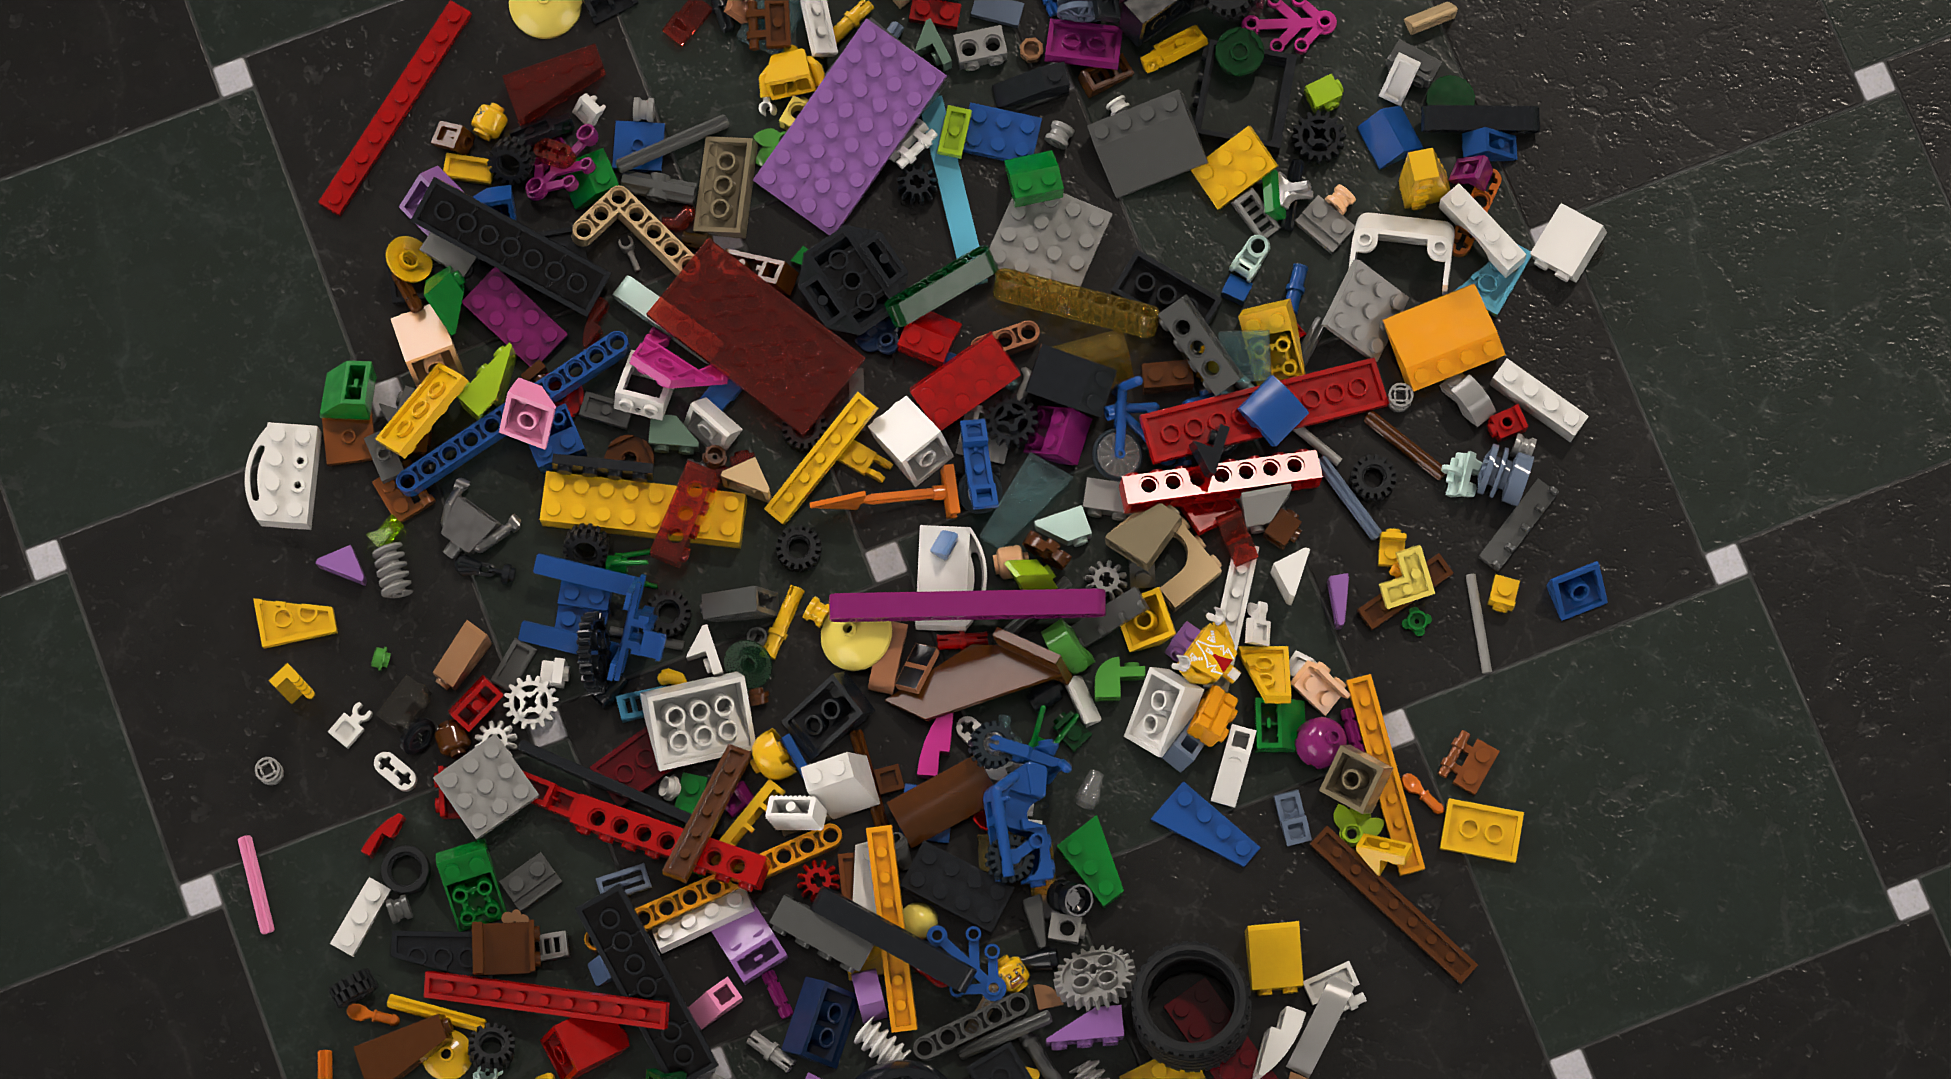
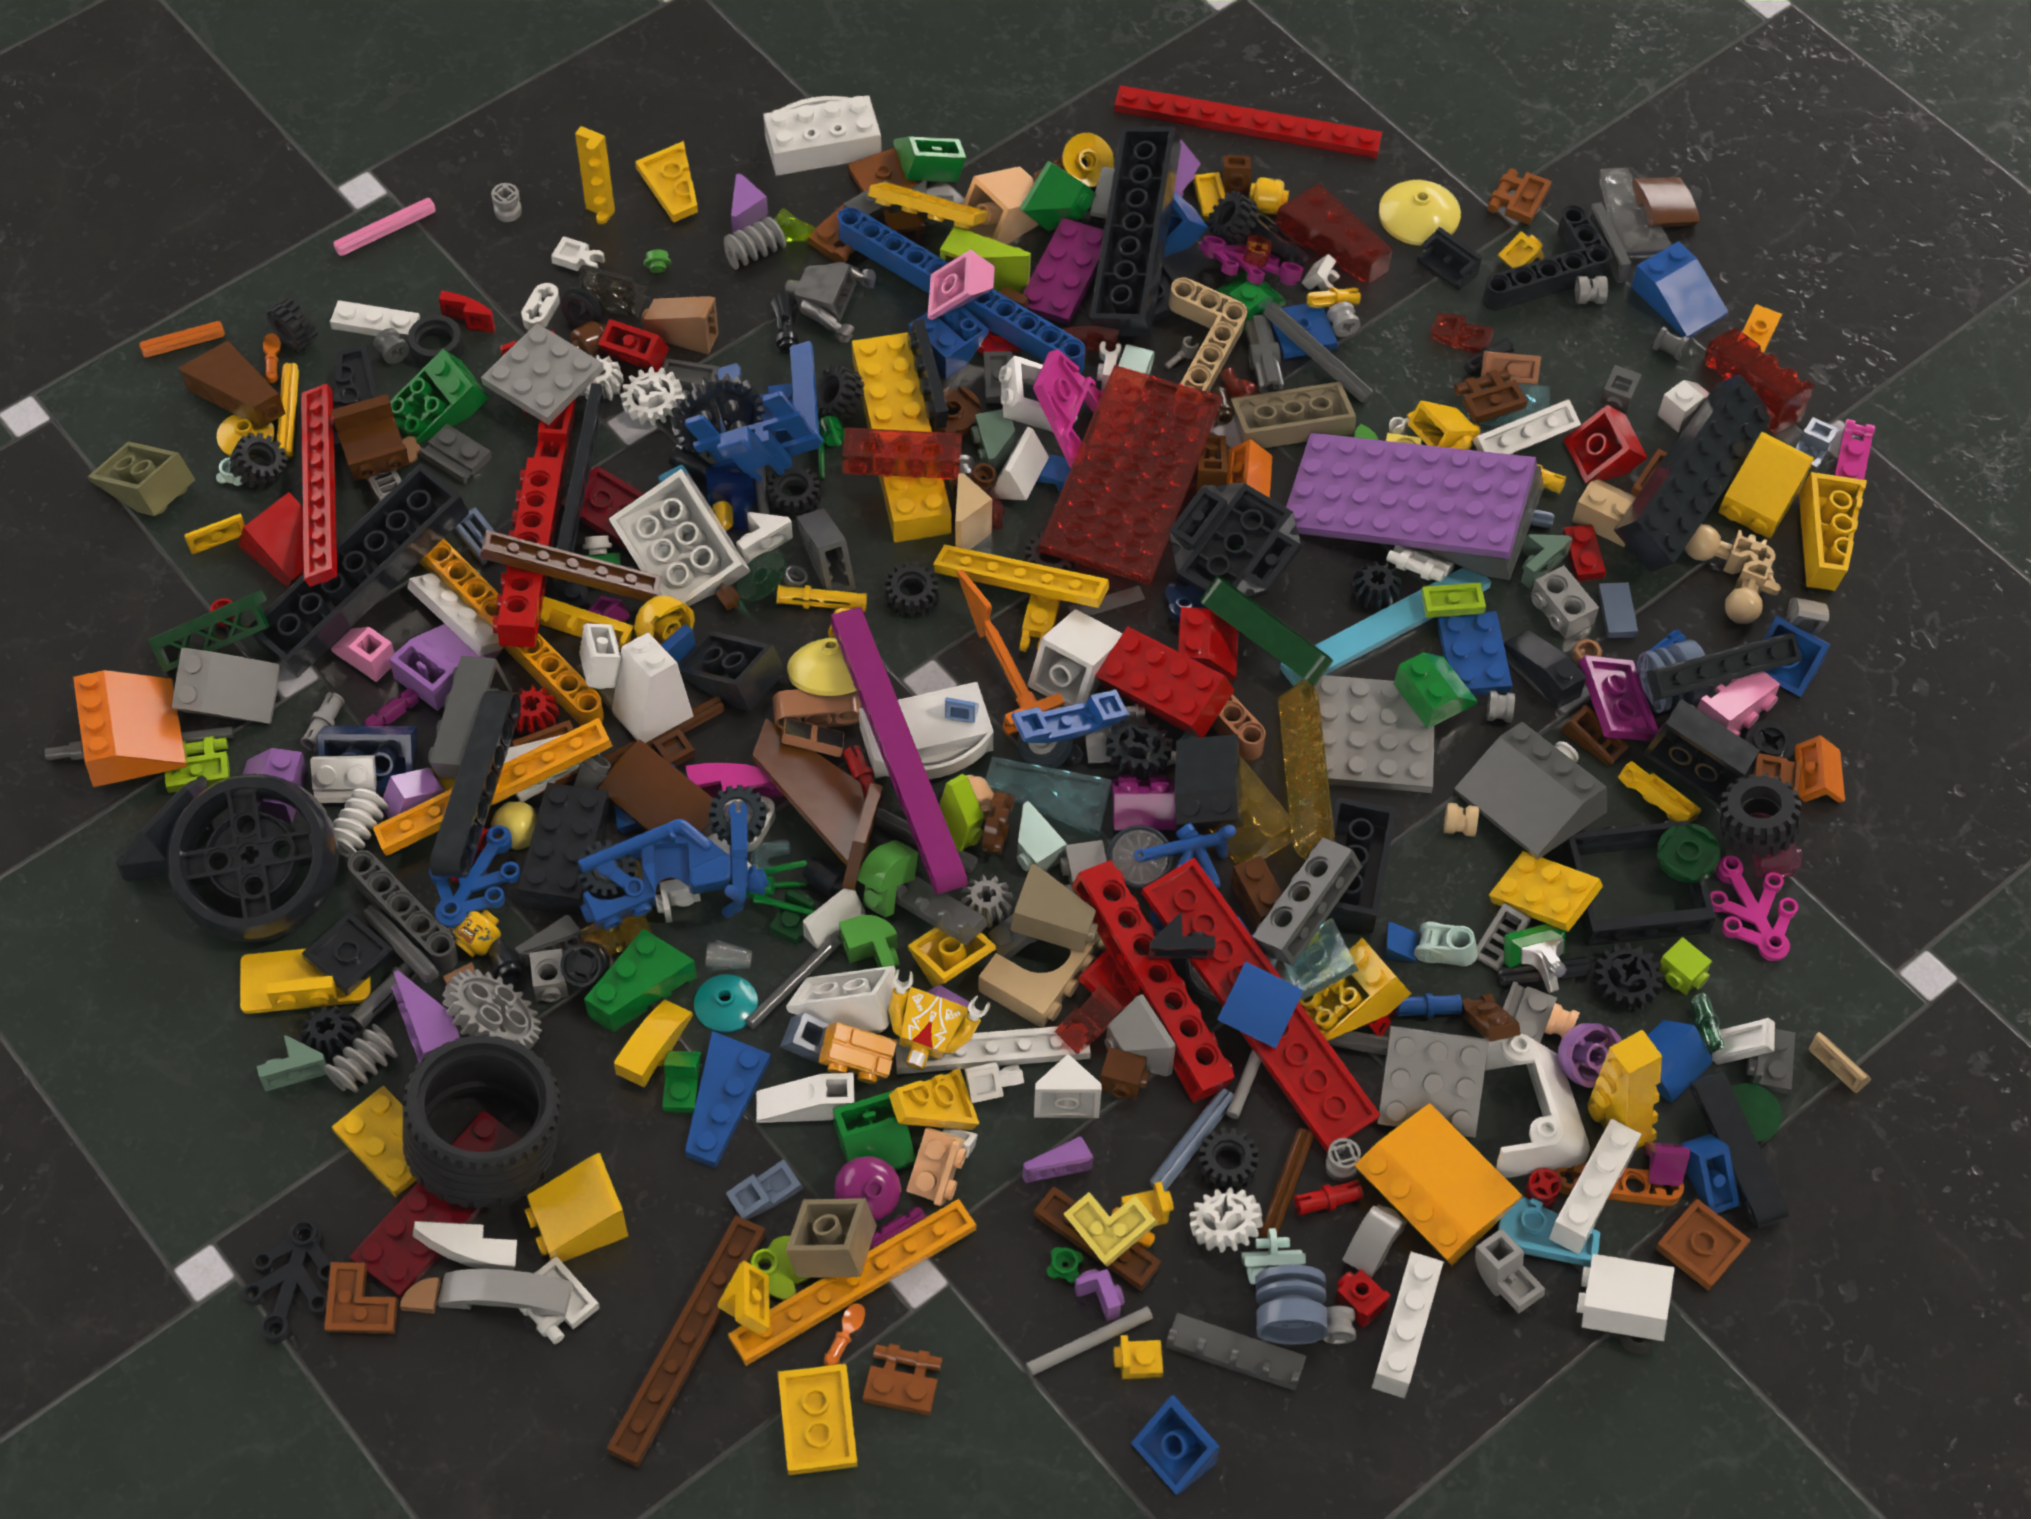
camera: 70 degrees right, 20 degrees down
none -> white plate [310,755,377,803]
none -> yellow slope [614,1000,693,1087]
none -> green slope [662,1051,701,1113]
none -> teal dish [694,974,758,1033]
none -> clear blue brick [706,466,756,530]
none -> dark grey bar [745,935,841,1029]
none -> medium lavender bracket [1075,1269,1125,1322]
none -> white plate [1097,342,1121,392]
none -> white gear [1189,1187,1263,1253]
none -> orange panel [1227,439,1272,498]
none -> red pin [1294,1179,1363,1216]
none -> yellow axle [1307,287,1360,308]
none -> tan wheel [1443,803,1479,837]
none -> reddish brown plate [1461,993,1521,1042]
none -> light grey brick [1475,1228,1545,1313]
none -> red wheel [1525,1168,1562,1208]
none -> medium lavender cylinder [1558,1023,1622,1088]
none -> dark orange plate [1655,1198,1751,1291]
none -> clear green axle [1689,993,1724,1053]

